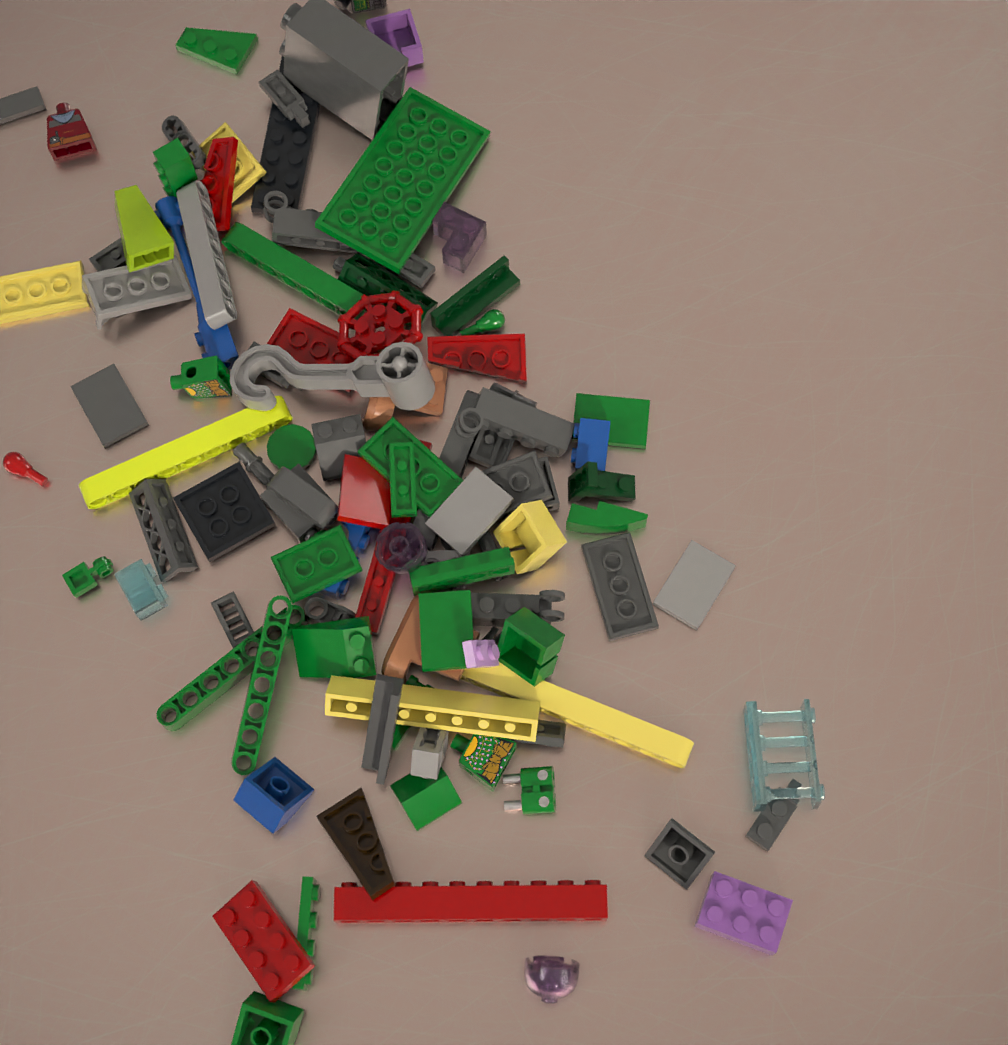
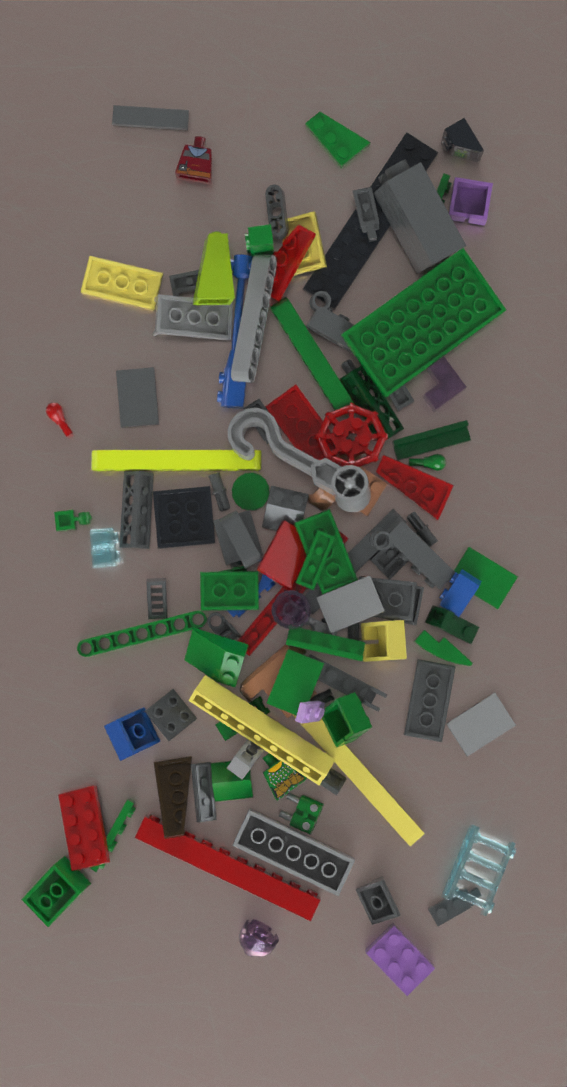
camera: 30 degrees right, 15 degrees up
green torso [170,356,232,399] -> none
green beam [231,595,292,775] -> none
dark grey fence [361,674,404,785] -> none
none -> dark grey hinge [145,689,197,741]
none -> dark grey tile [191,762,217,822]
none -> light grey brick [232,808,355,896]

